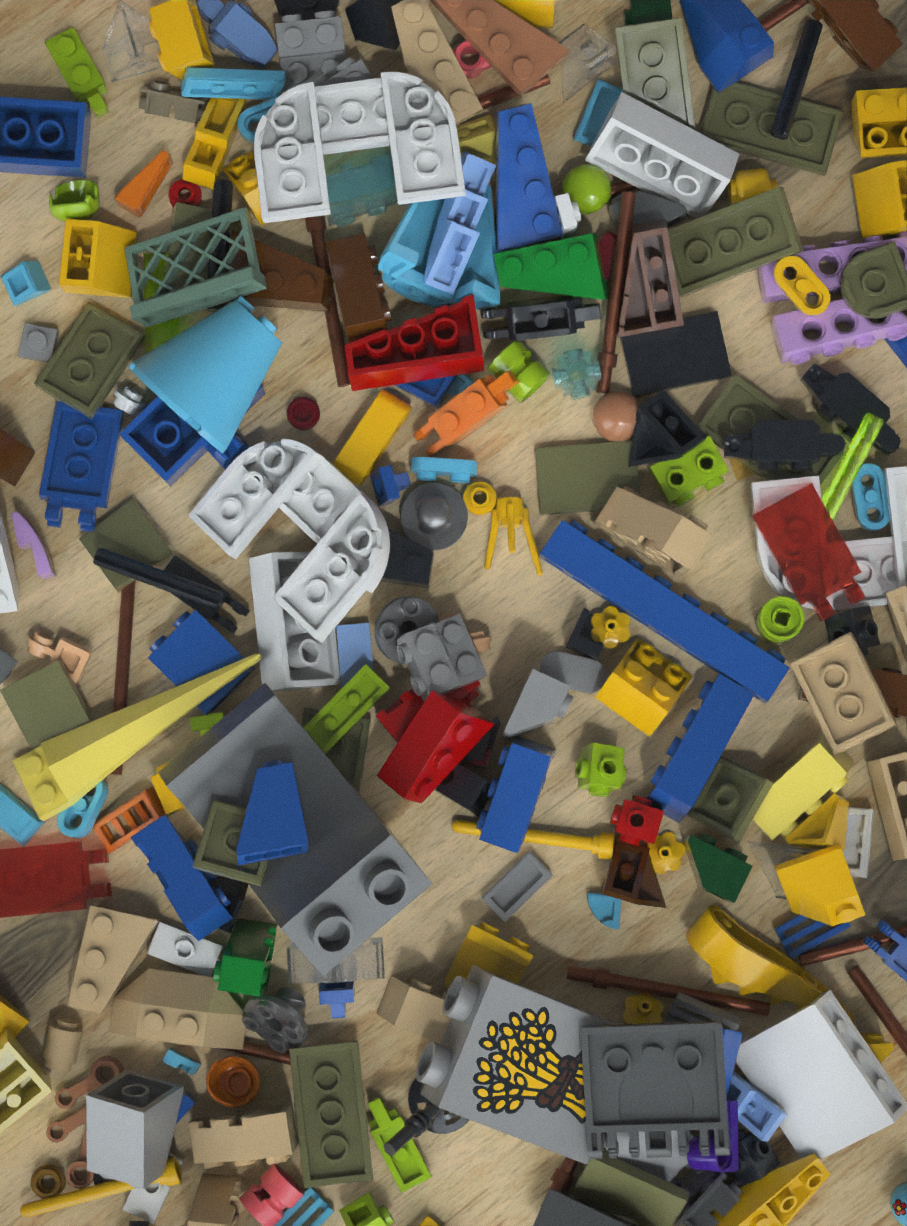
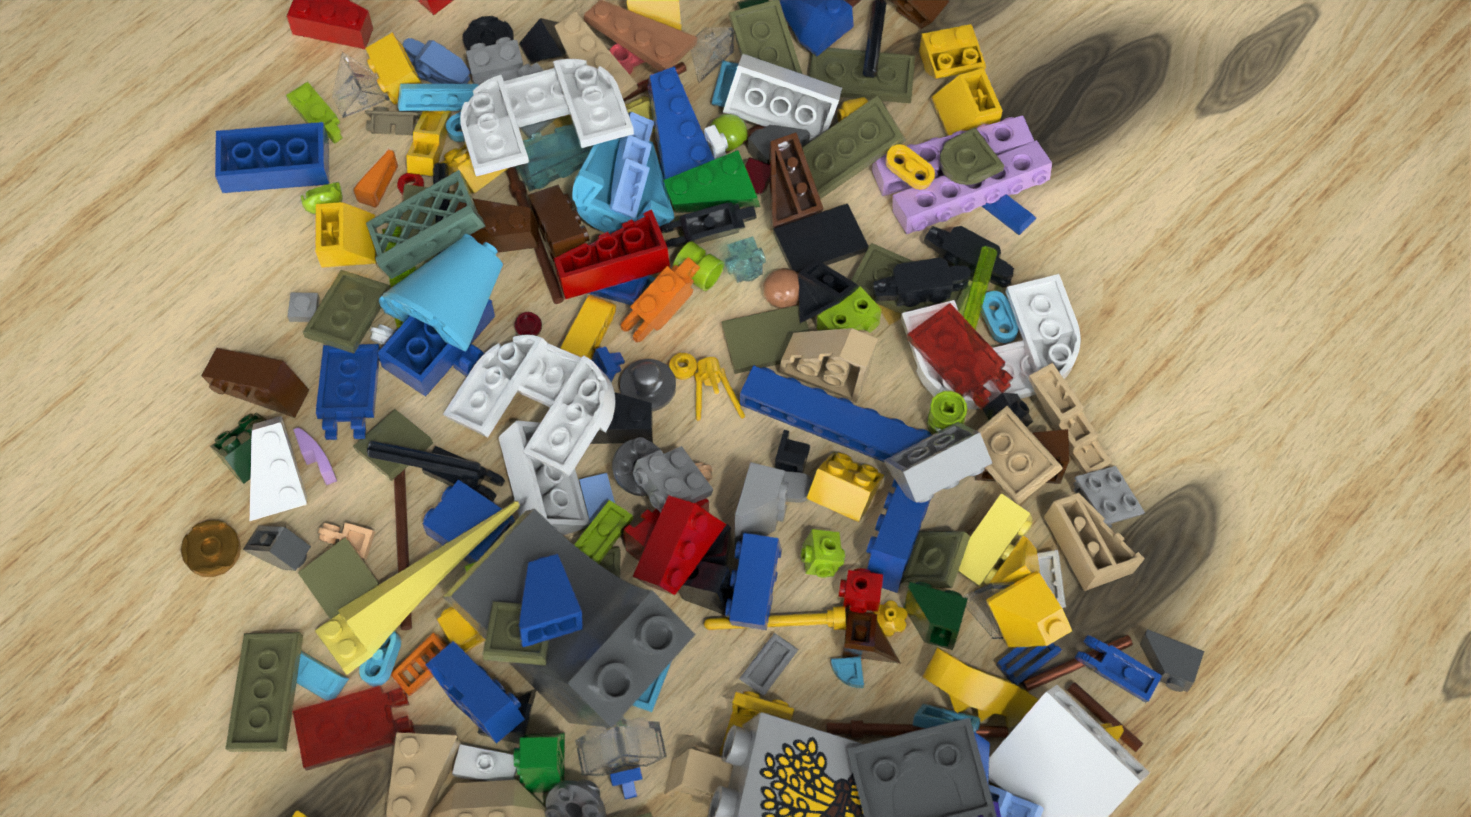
camera: 15 degrees left, 20 degrees down
medium azure slope [1,261,51,306] -> none
medium azure plate [410,457,478,483] -> none
yellow plant [591,606,630,649] -> none
copper bar [596,191,636,394] -> none
none -> slope [884,422,992,503]
none -> medium azure tile [913,704,980,732]

